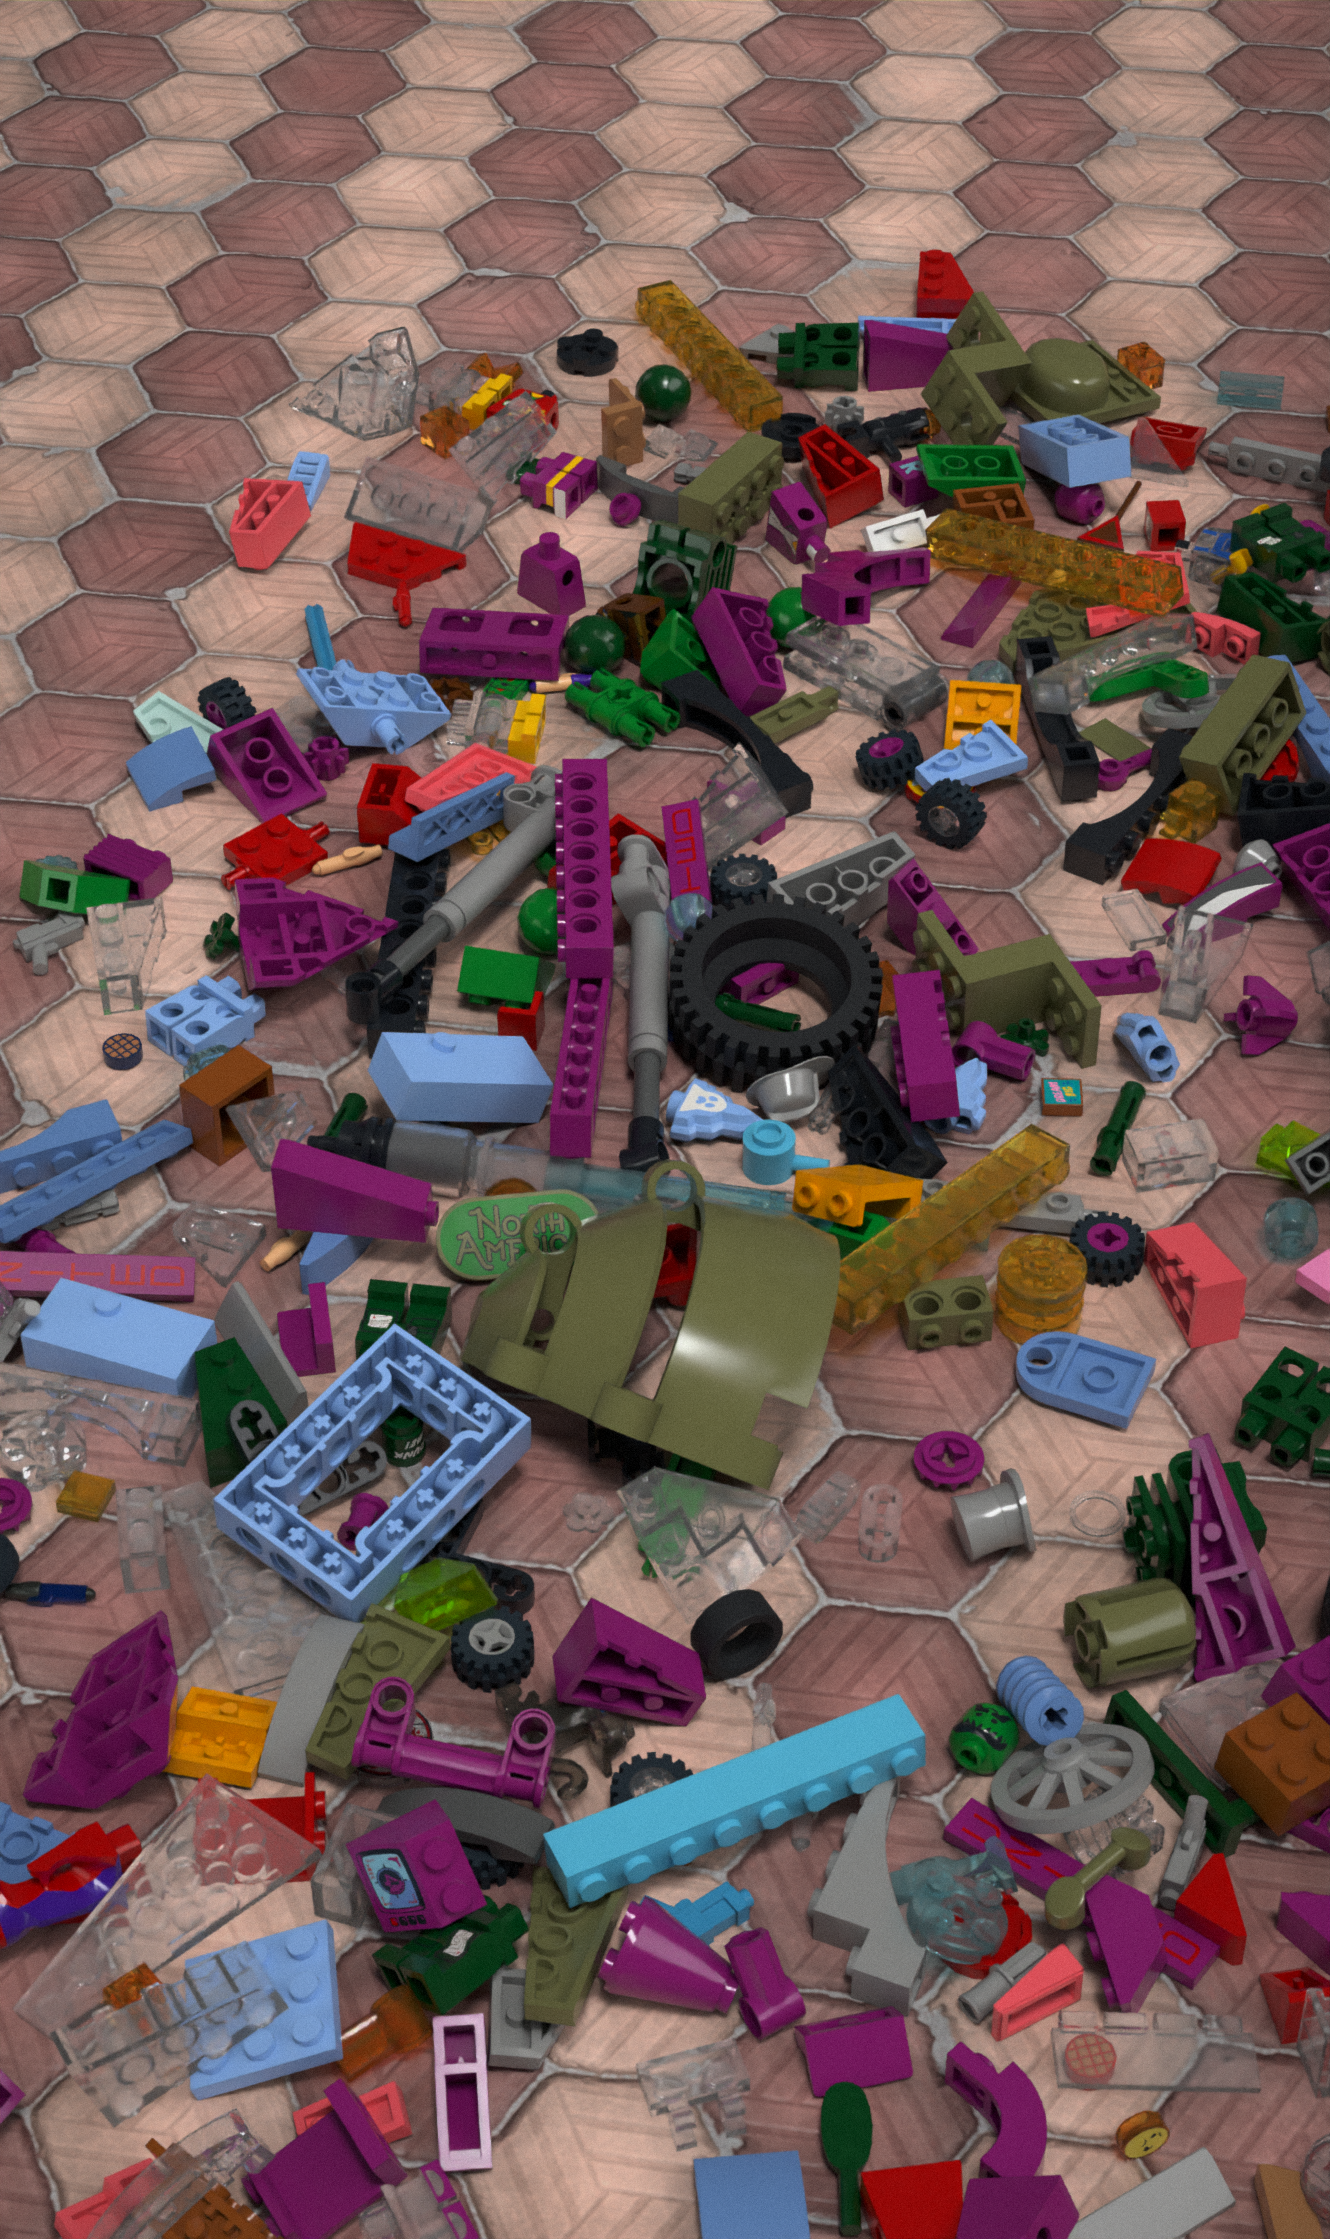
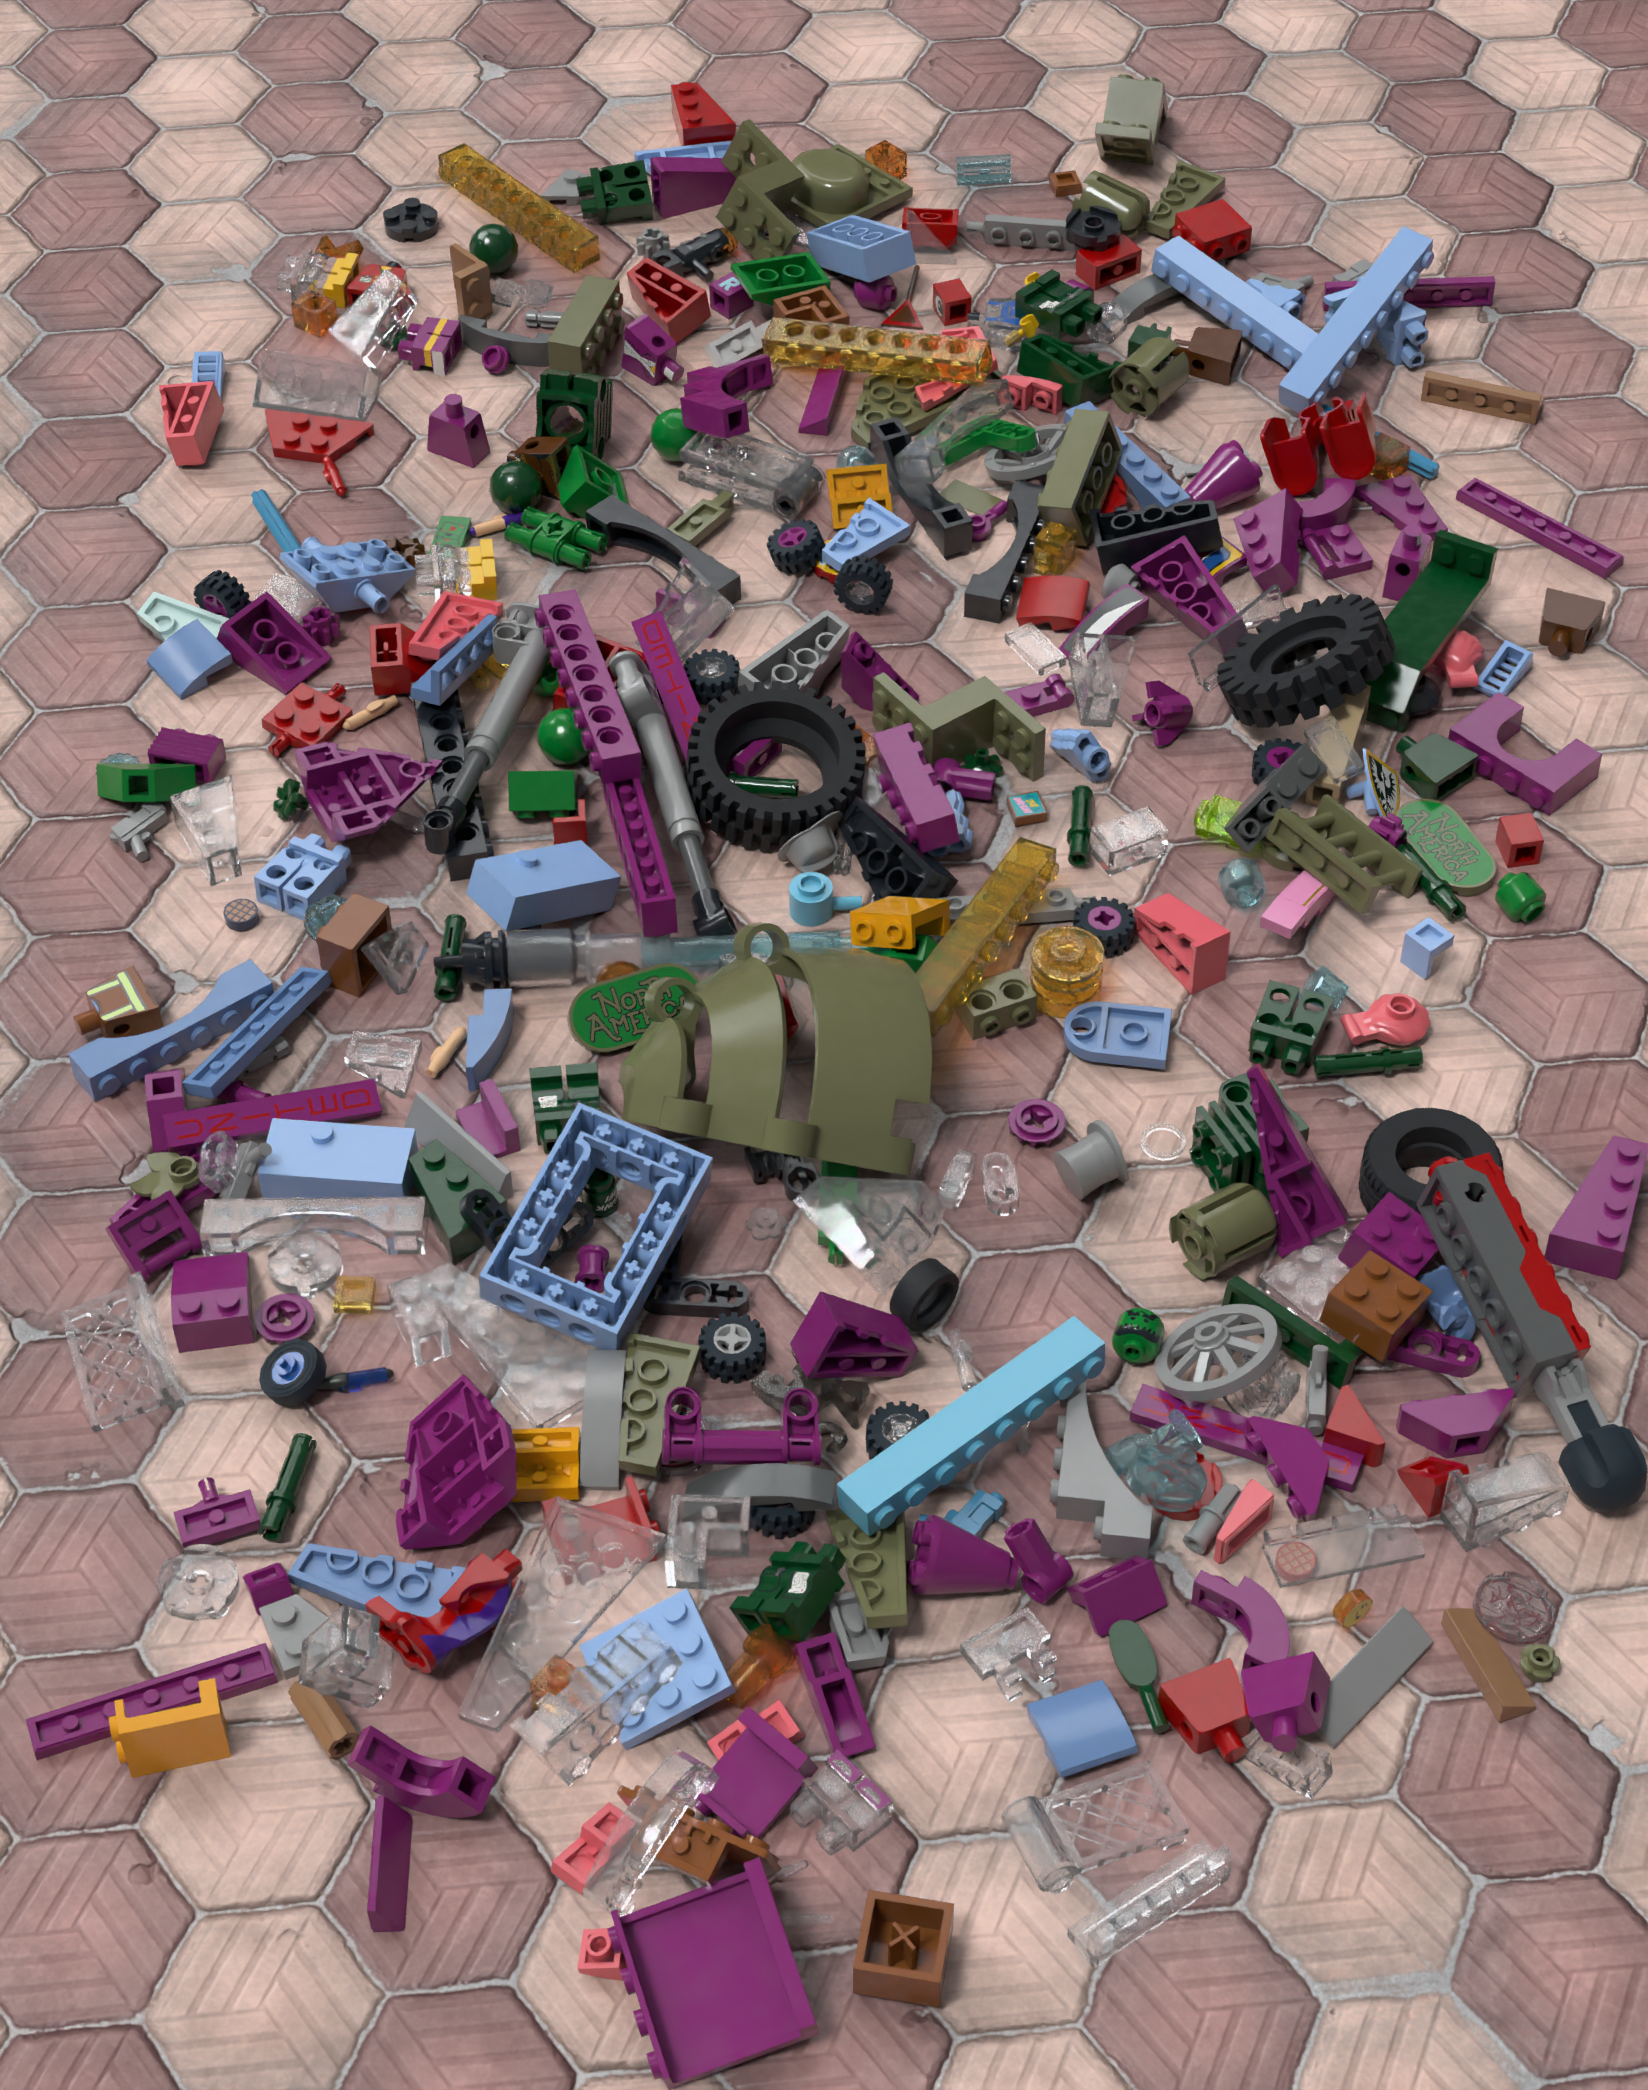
camera: 15 degrees left, 5 degrees up
magenta slope [271,1139,439,1243] -> none
clear wedge [288,326,420,441] -> none
magenta slope [345,1799,487,1932] -> none
clear neon green slope [393,1557,498,1631] -> none
magenta window [419,608,569,681] -> none
clear light blue piece [664,893,713,942] -> none
light blue rock [666,1078,763,1143] -> none
magenta wedge [691,587,787,717] -> none
black plate [761,413,823,462] -> none
medium blue piece [996,1655,1084,1746] -> none
olive bar [1045,1827,1151,1930] -> none

